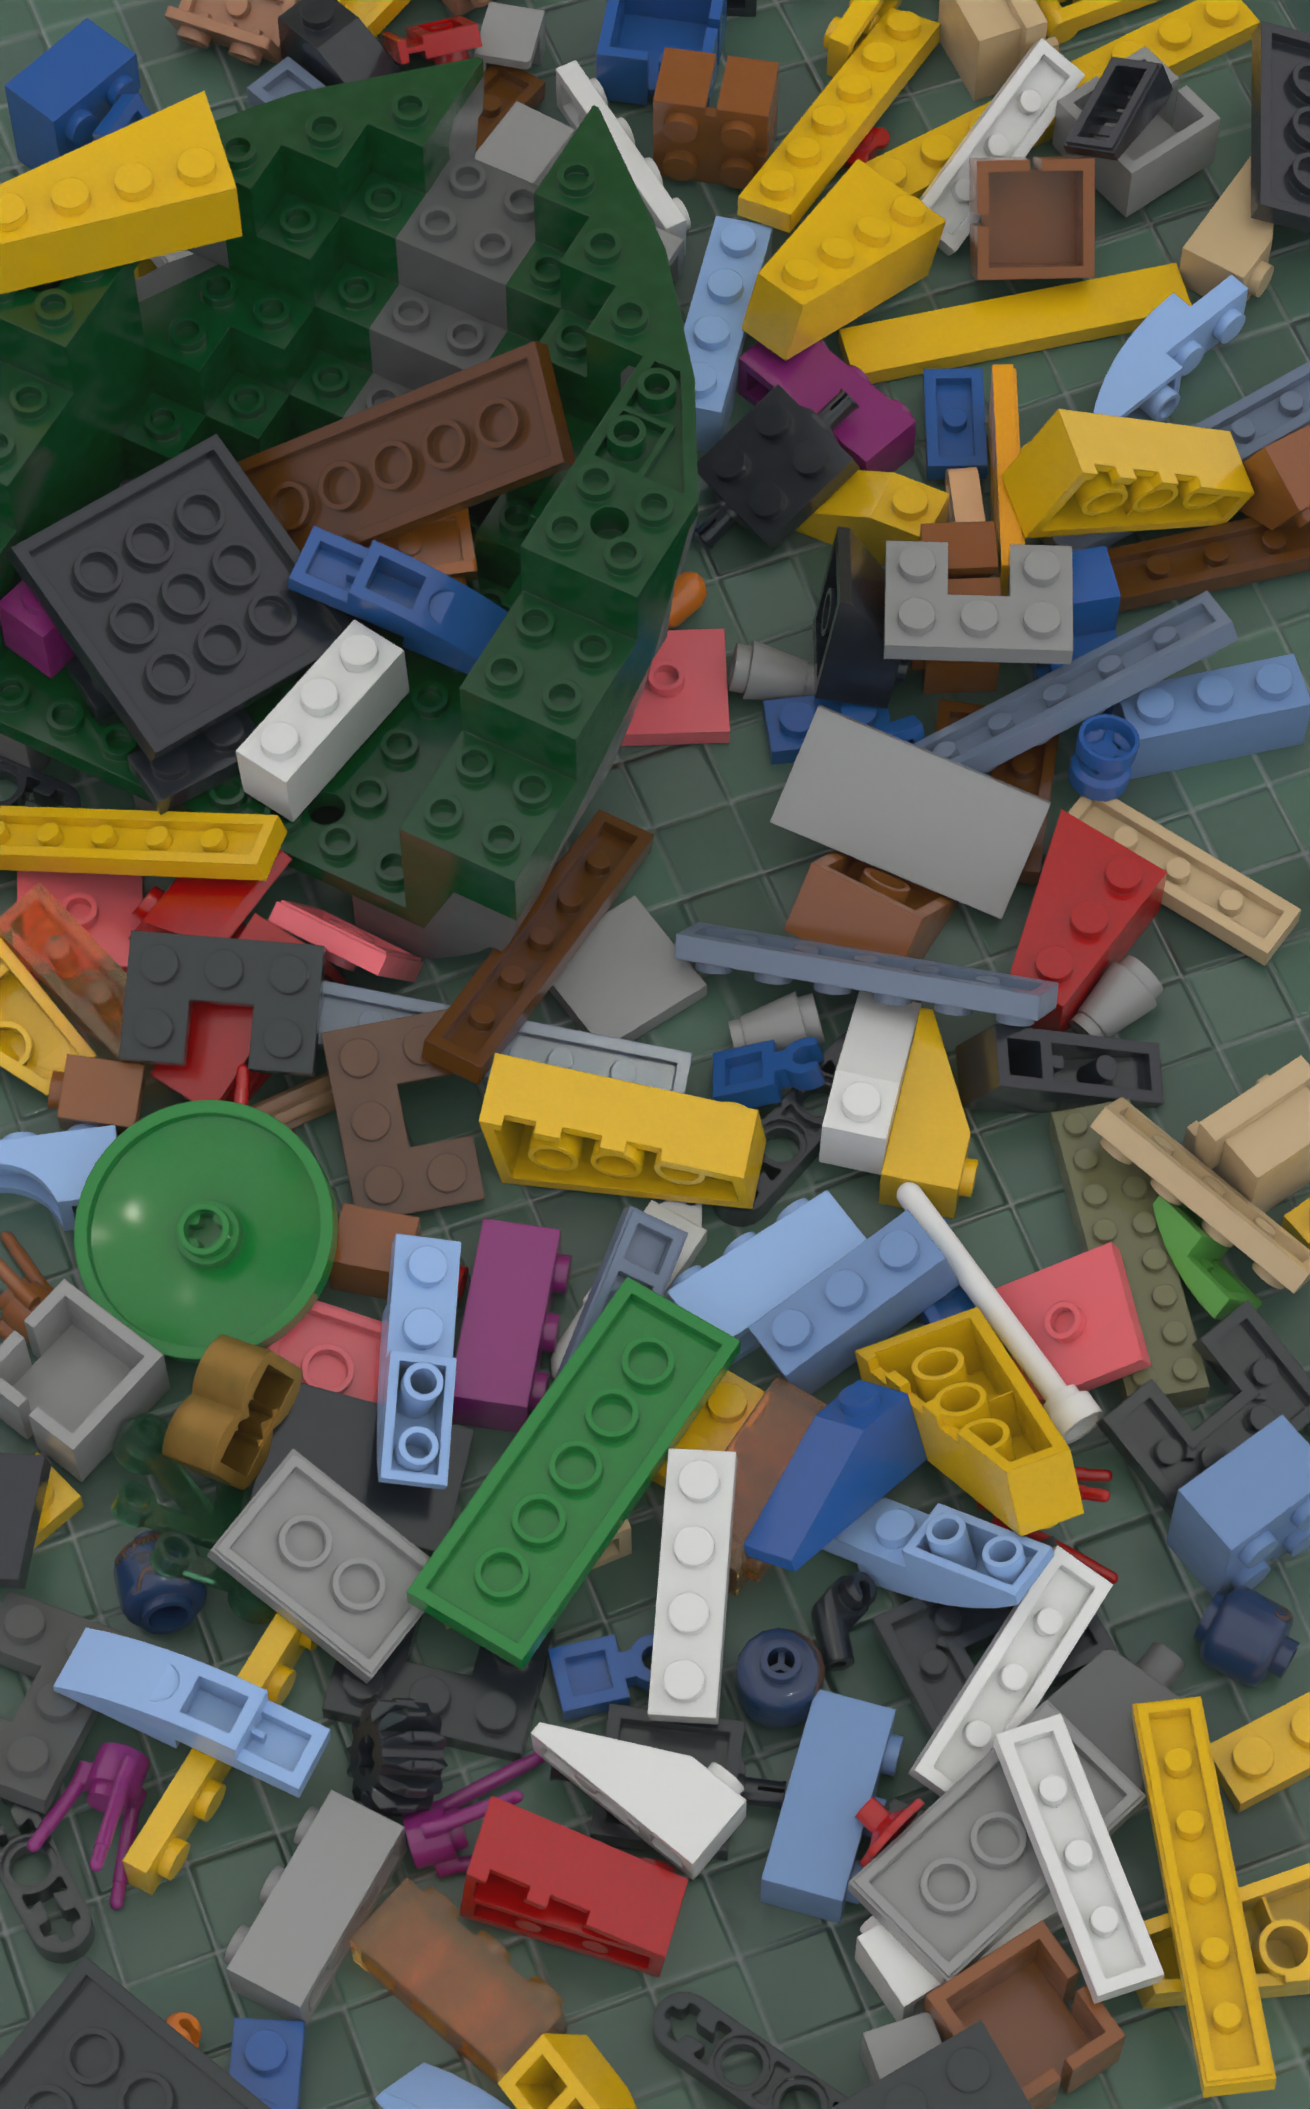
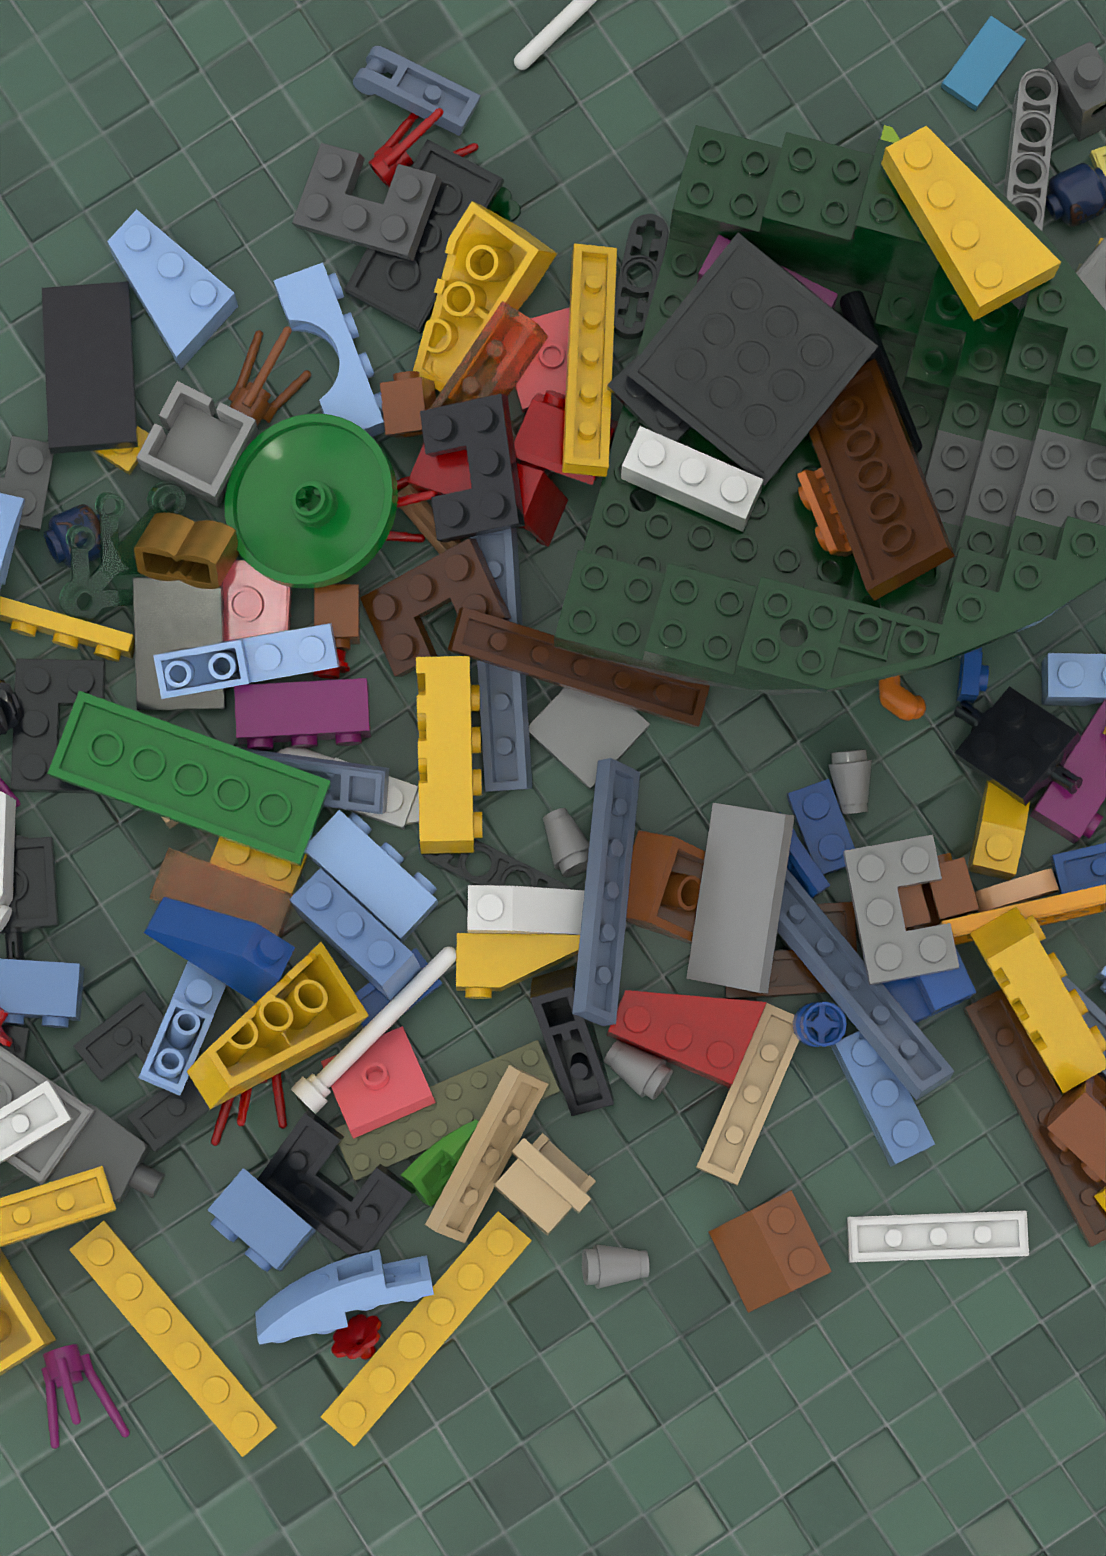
camera: 75 degrees right, 20 degrees up
light grey tile [207,1449,430,1684] -> none
coral plate [268,900,424,982] -> none
blue slope [288,526,508,674] -> none
blue plate [548,1634,654,1721] -> none
coral plate [621,628,730,746] -> none
white plate [648,1448,738,1724] -> none
blue plate [713,1037,825,1109] -> none
dark blue head [735,1628,825,1729] -> none
black arm [811,1571,877,1671] -> none
black slope [813,526,909,709] -> none
white plate [908,1545,1113,1797] -> none
dark blue head [1193,1586,1300,1688] -> none

